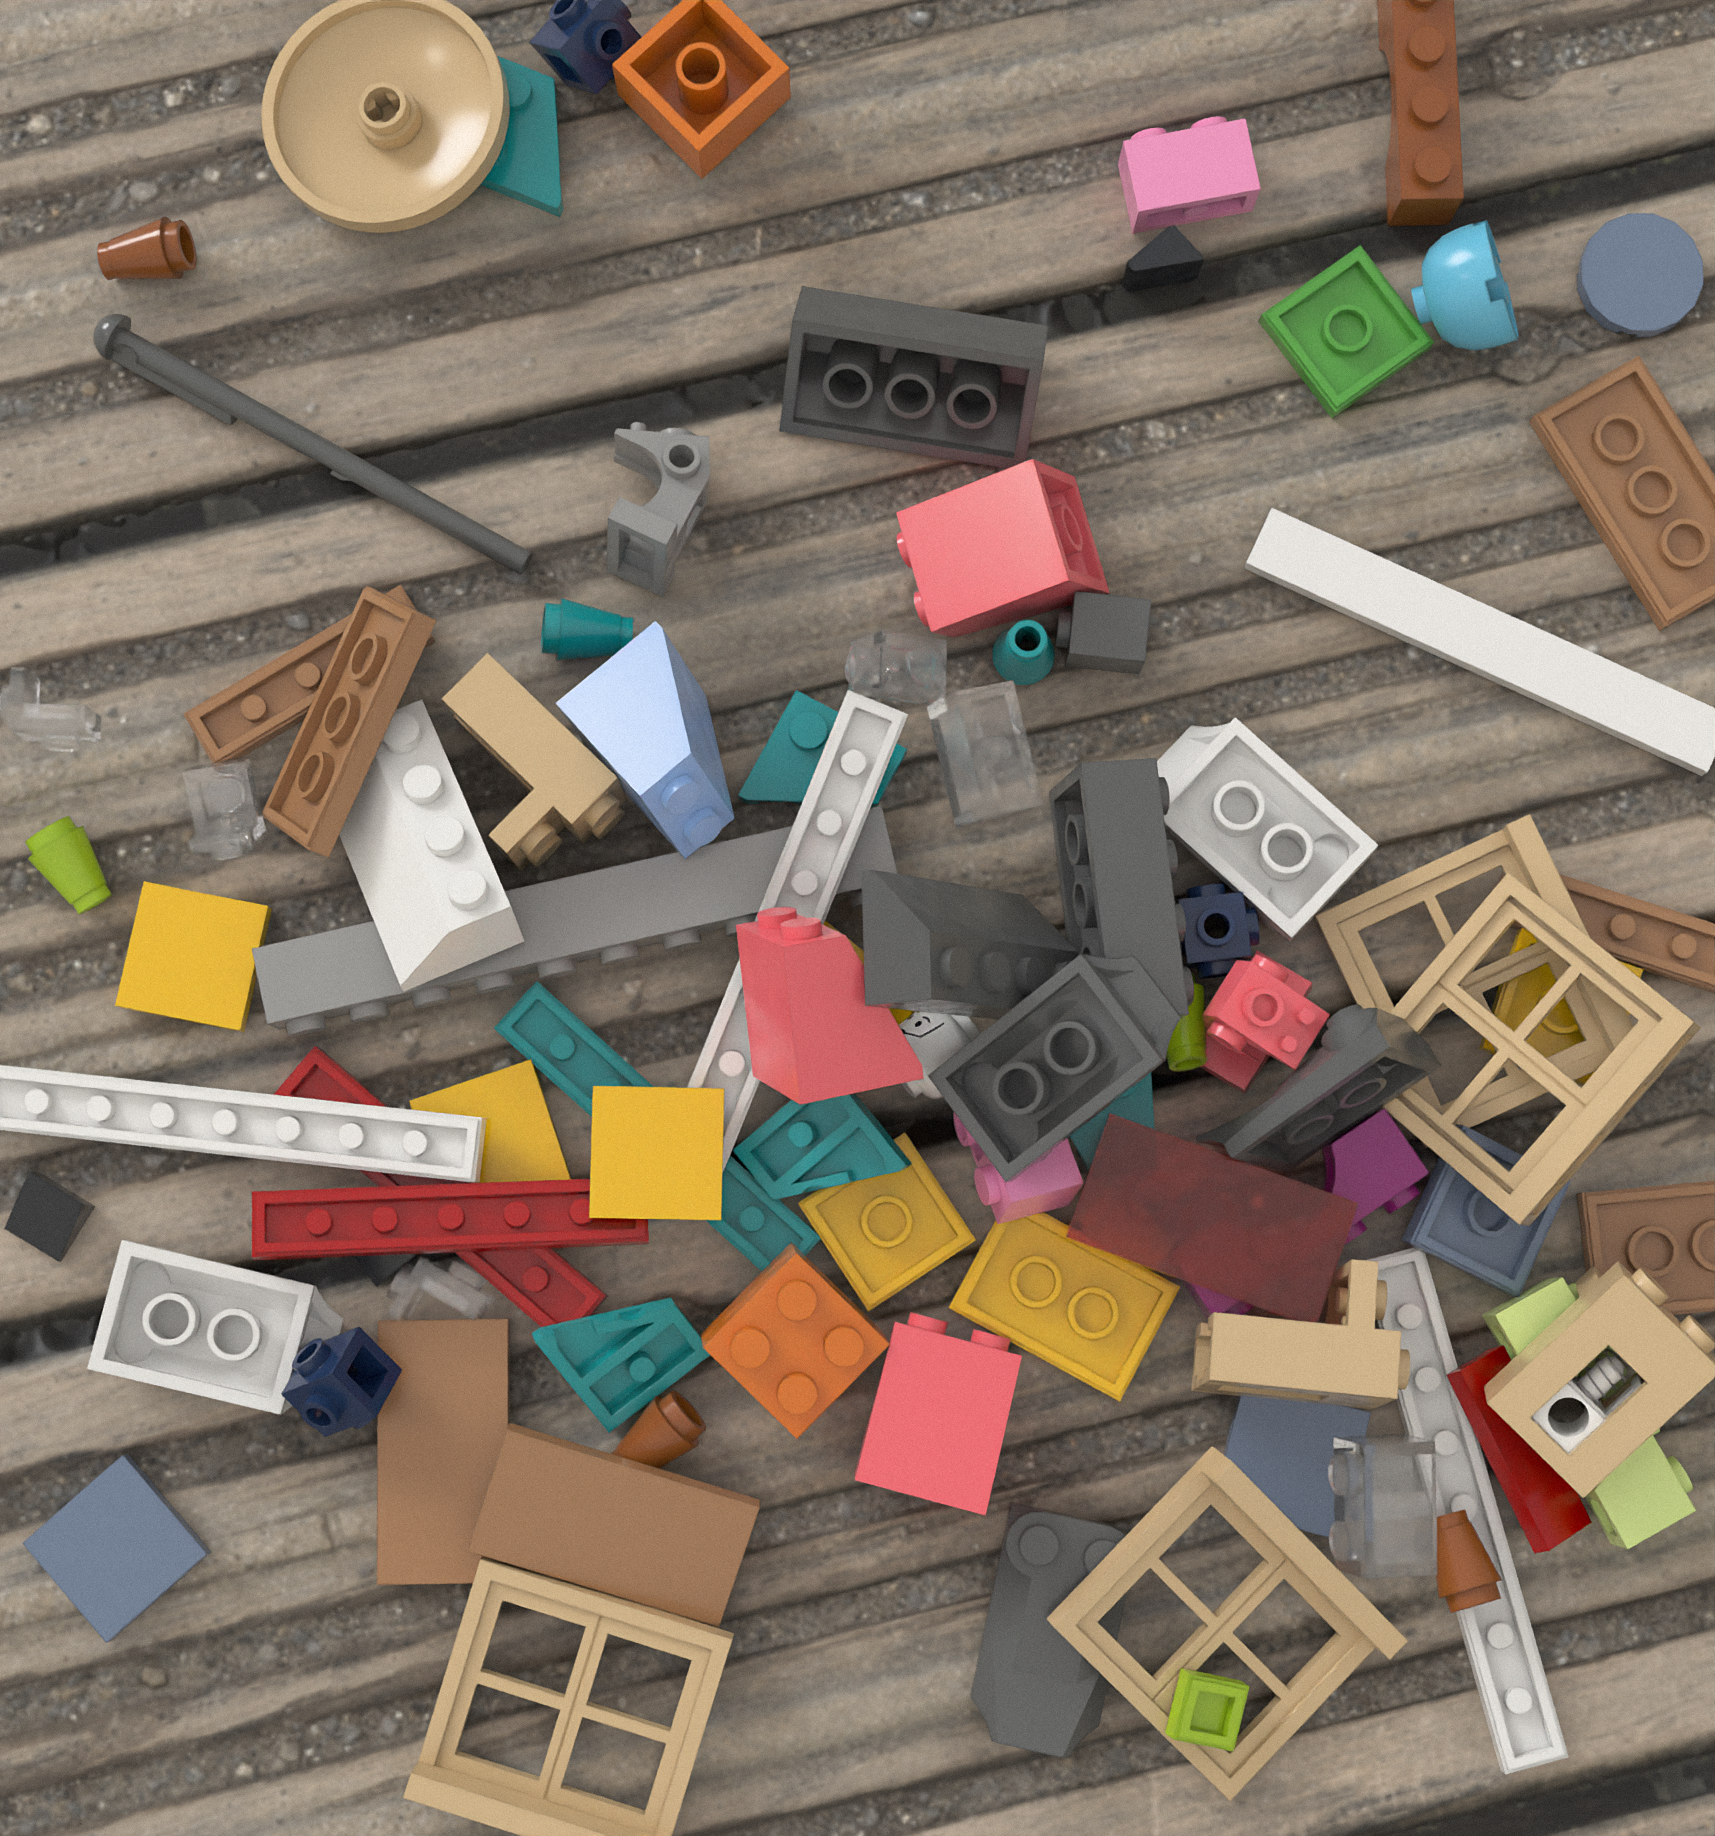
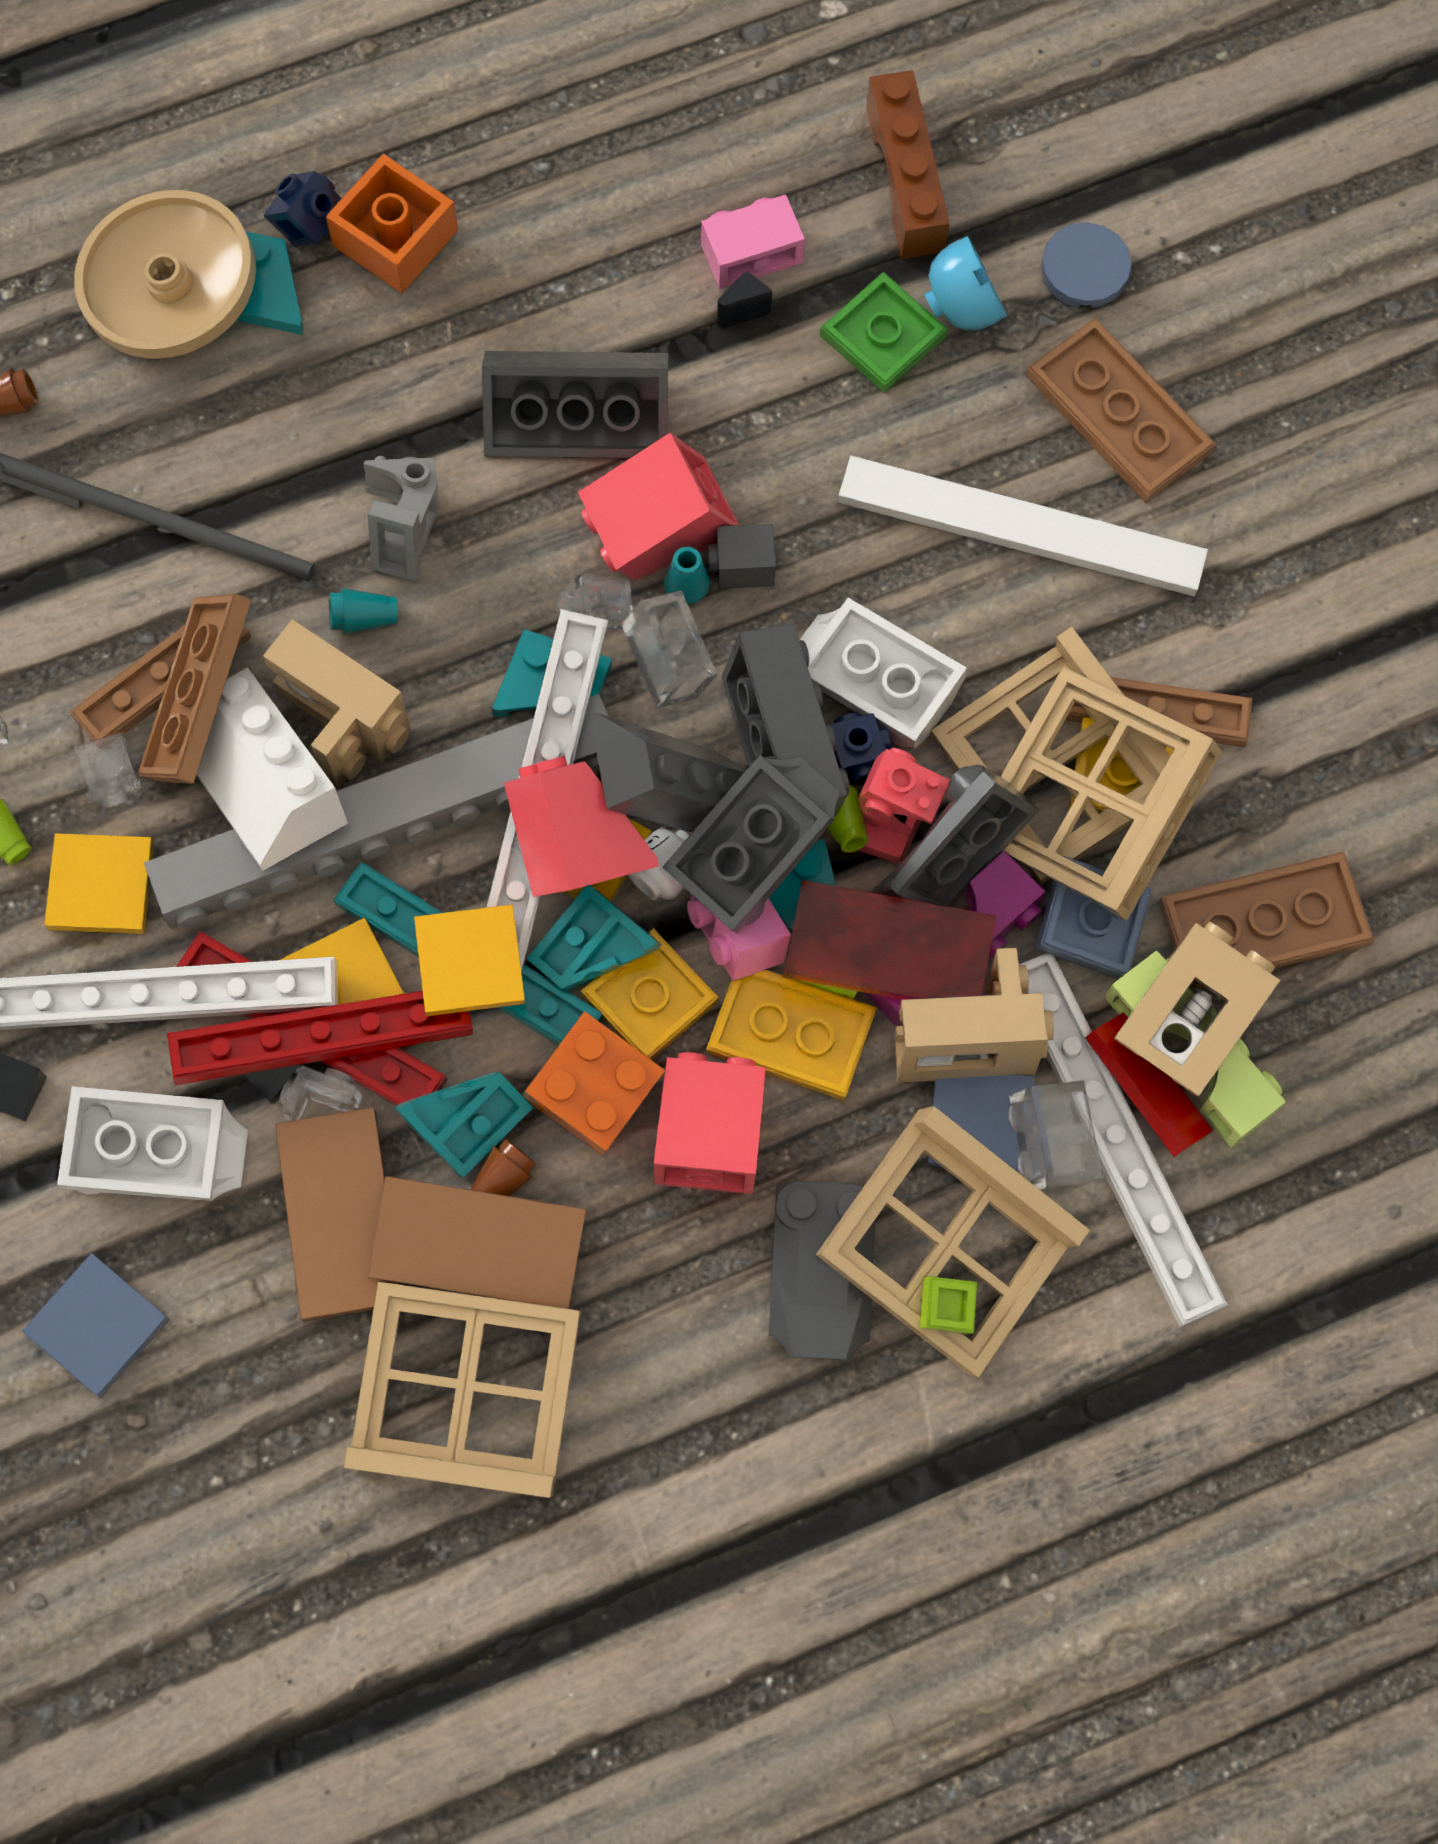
camera: 10 degrees left, 10 degrees down
dark blue brick [281,1327,402,1437] -> none
light blue slope [556,621,734,859] -> none
dark orange cone [1427,1510,1502,1613] -> none

